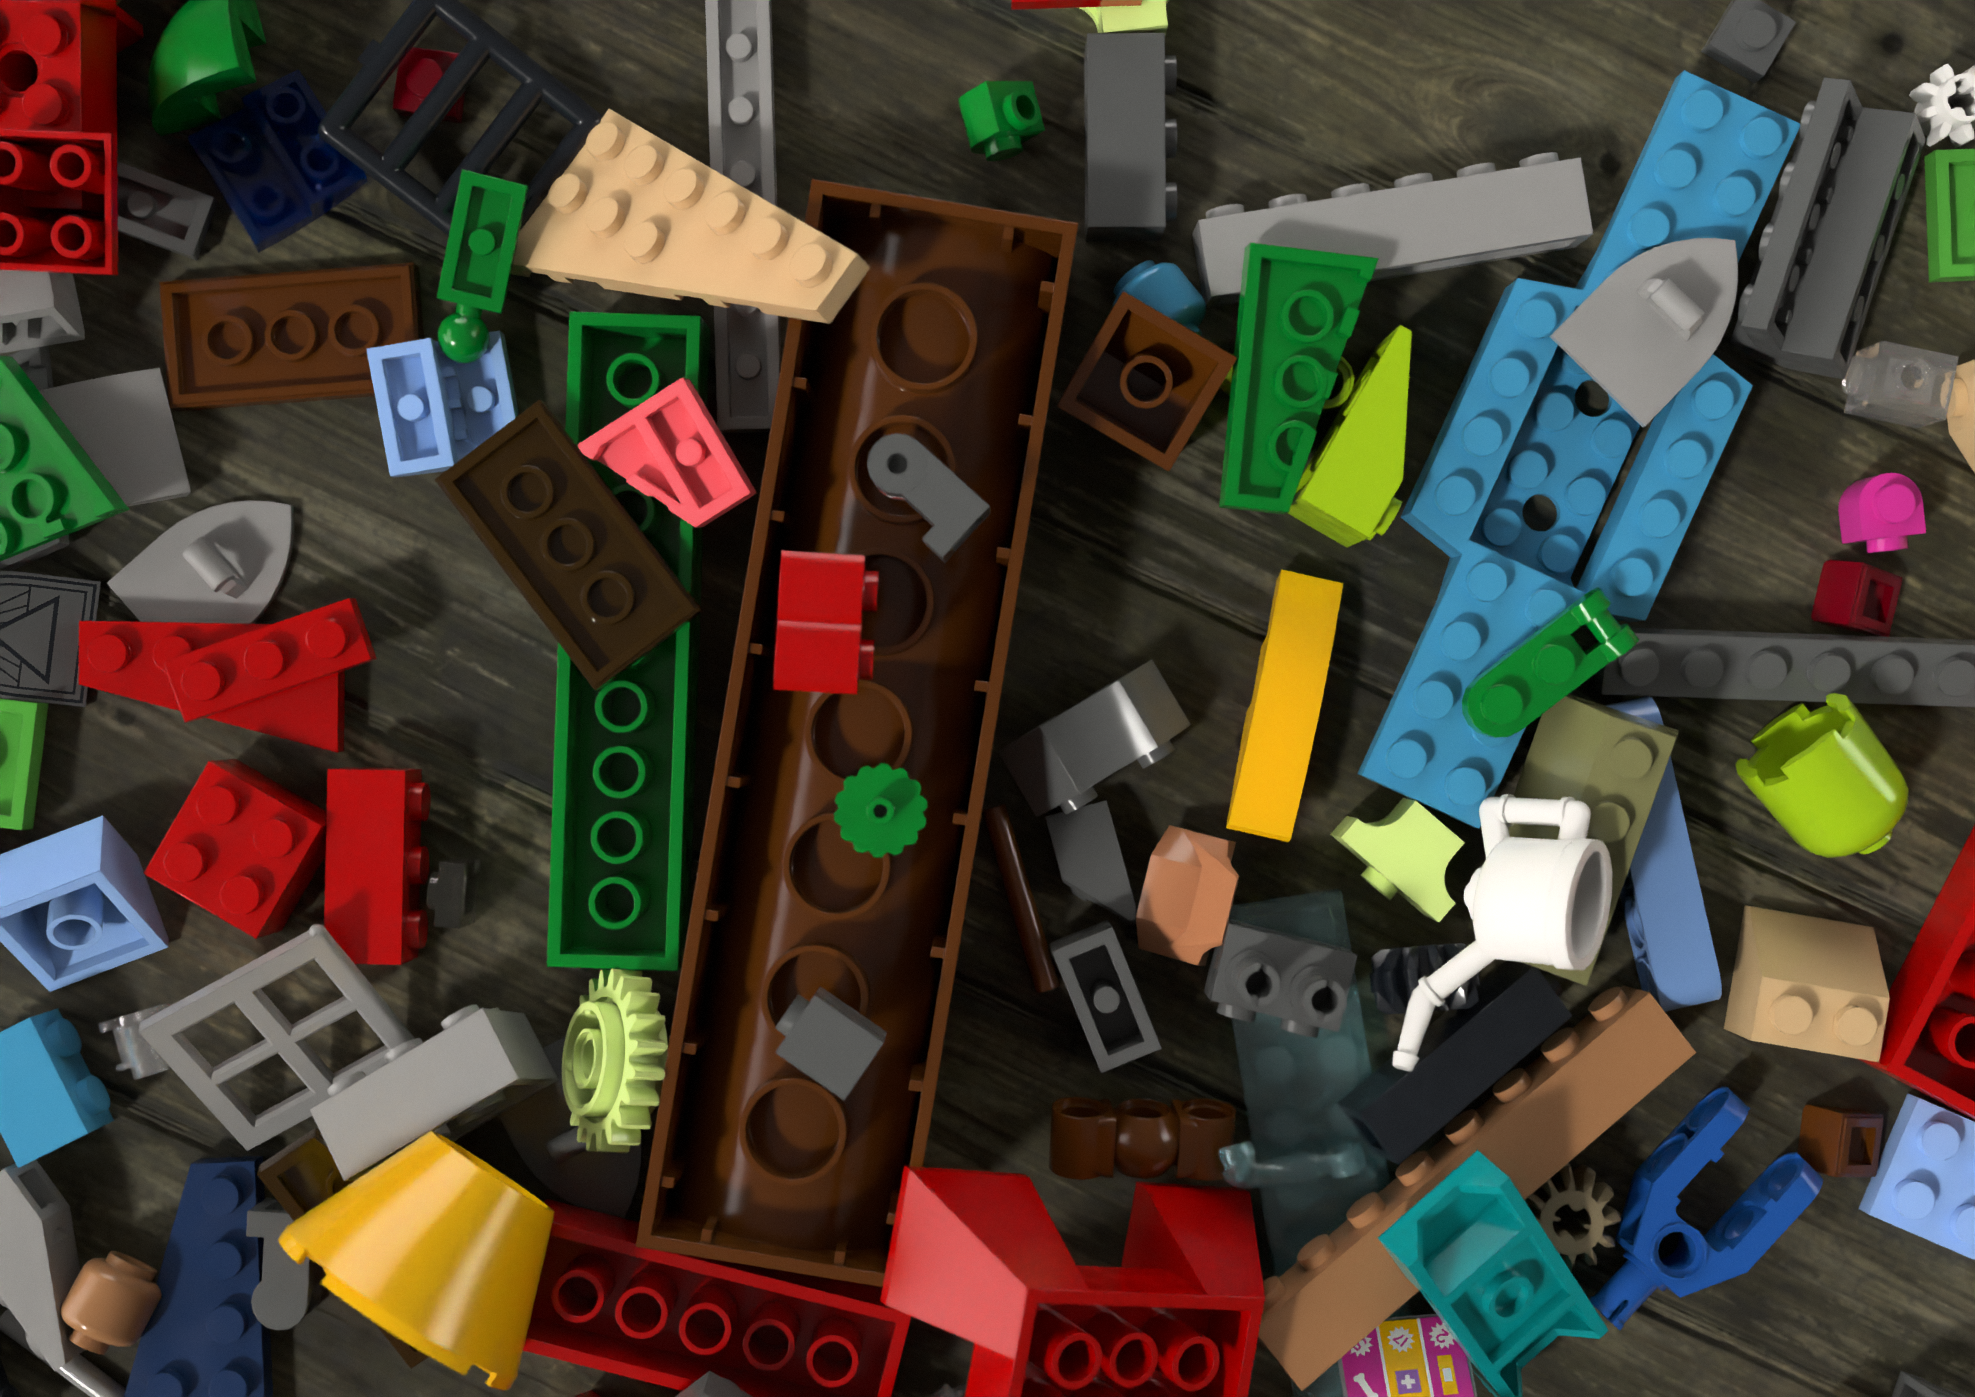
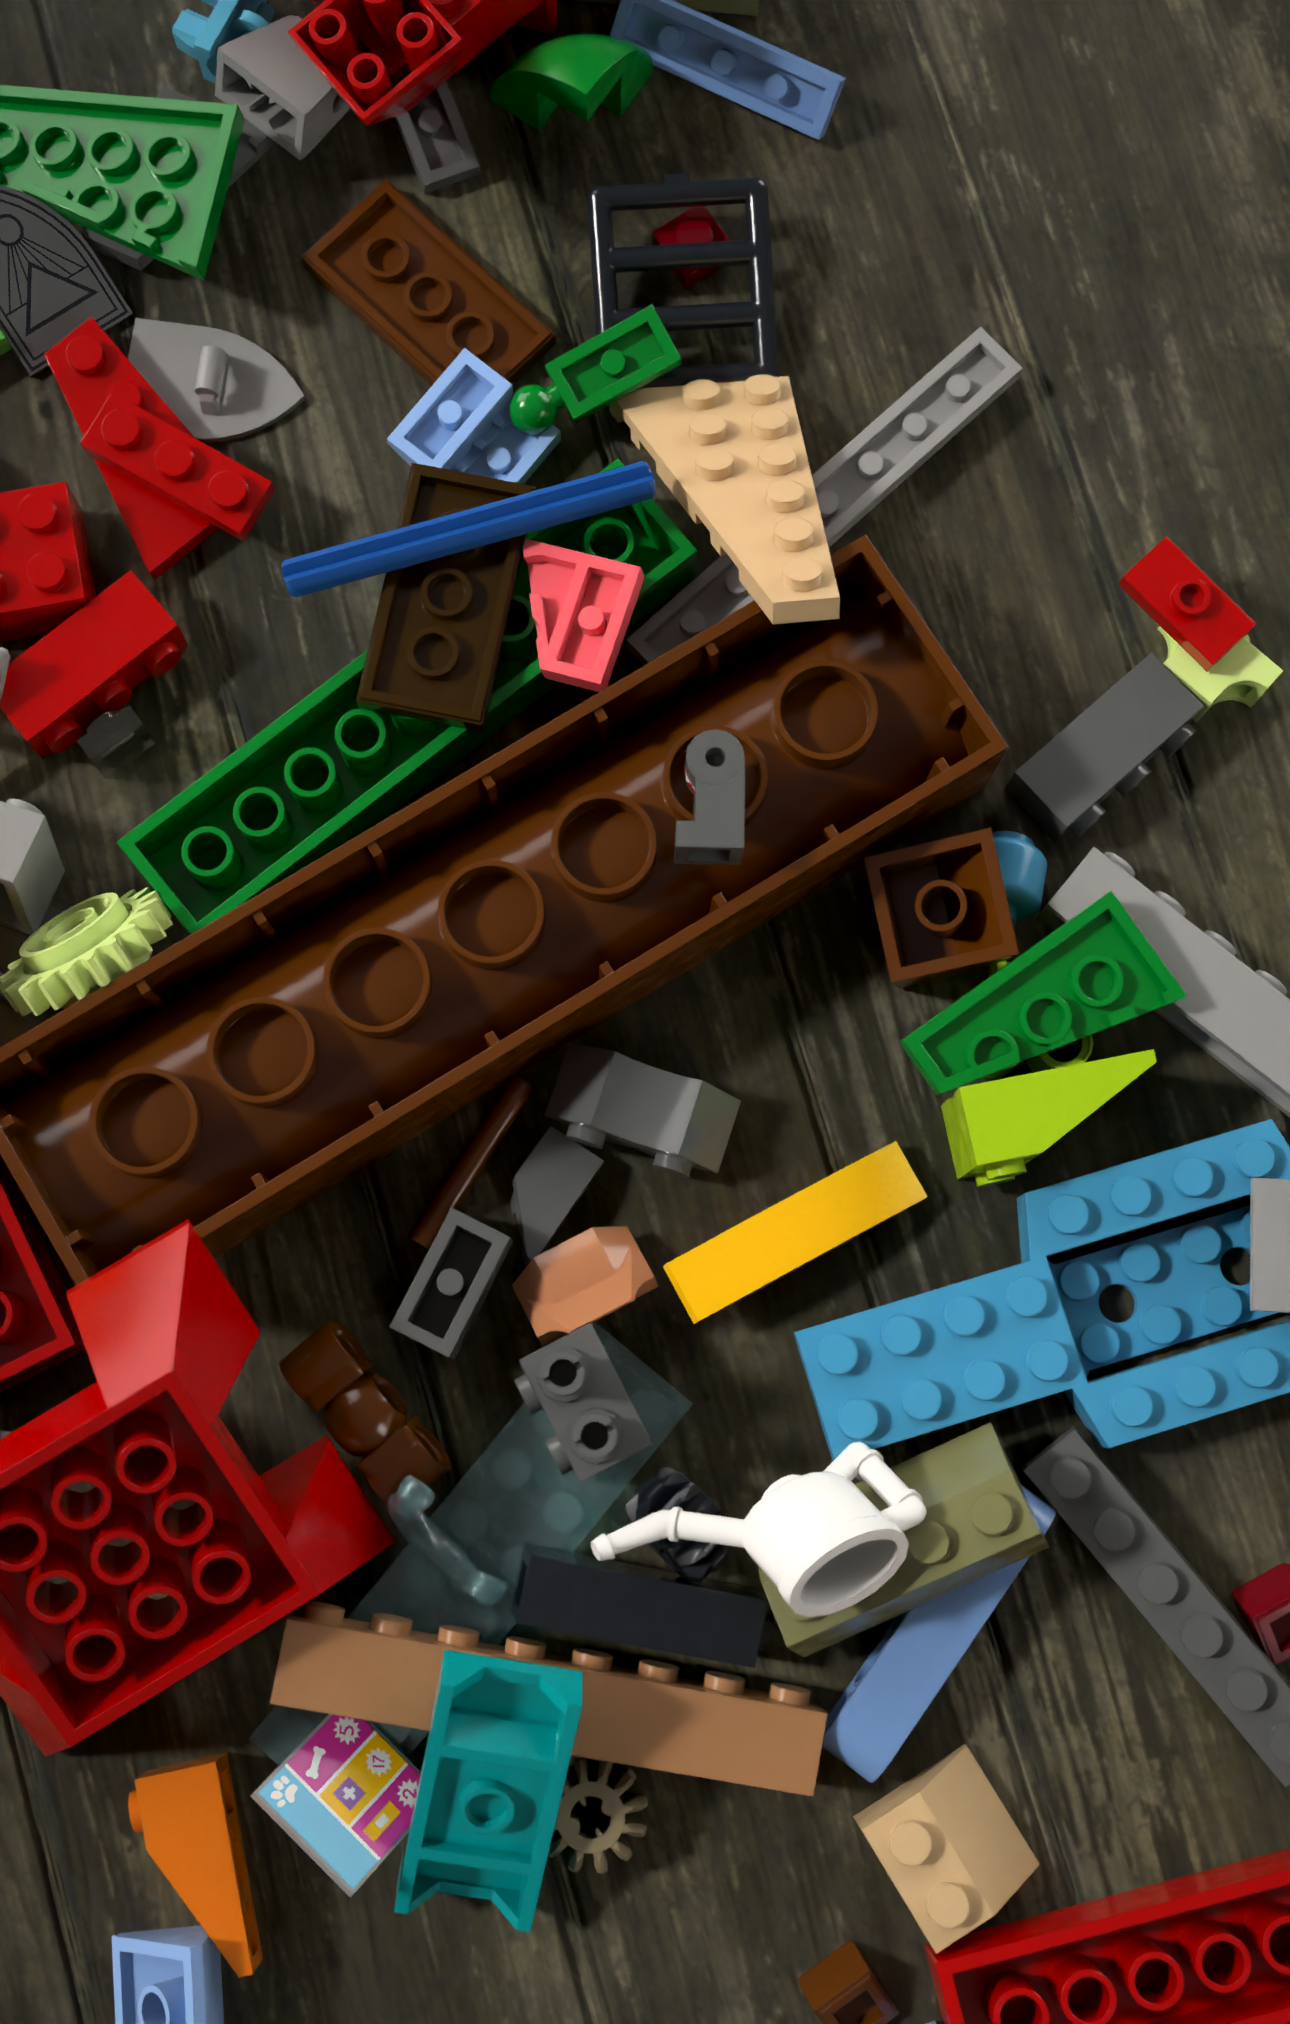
camera: 40 degrees right, 10 degrees down
light grey slope [39,368,191,507] -> none
clear blue slope [187,69,368,253] -> none
red brick [774,551,879,694] -> none
dark grey brick [775,986,887,1100] -> none
green piece [834,763,928,858] -> none
green plate [958,81,1045,162] -> none
yellowish green brick [1330,798,1465,923] -> none
green plate [1462,587,1639,737] -> none
blue piece [1589,1087,1823,1330] -> none
lime cylinder [1735,693,1909,858] -> none
none -> blue axle [281,461,656,597]

